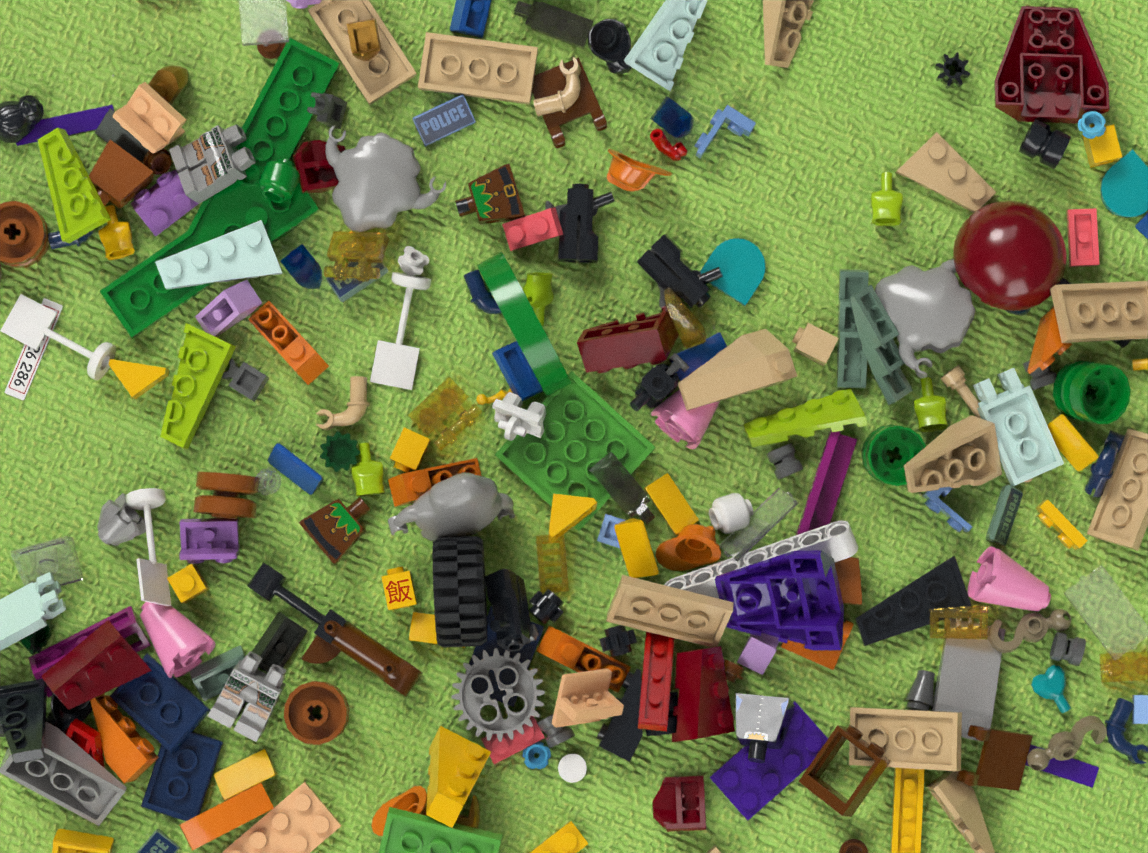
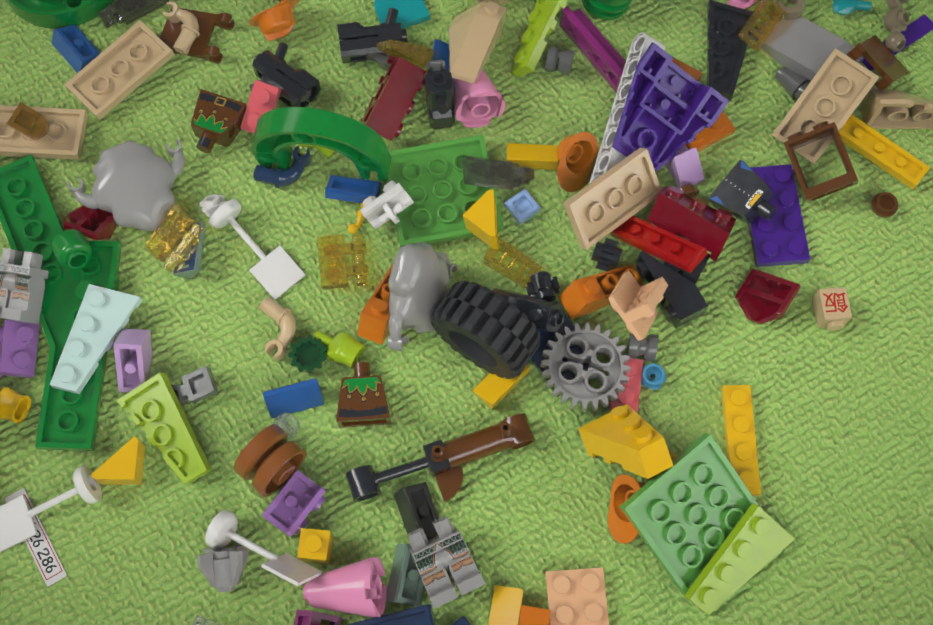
camera: 50 degrees left, 15 degrees down
orange slope [248,301,329,385] -> none
clear blue plate [280,244,323,289] -> none
dark orange wheel [284,681,350,745] -> none
dark grey plate [307,92,347,129] -> none
yellow brick [381,566,418,611] -> none
yellow brick [390,427,431,473] -> none
slope [412,94,476,147] -> none
white tile [558,754,587,783] -> none
yellow slope [614,518,659,578] -> none
white head [709,493,753,534] -> none
clear piece [719,488,798,562] -> none

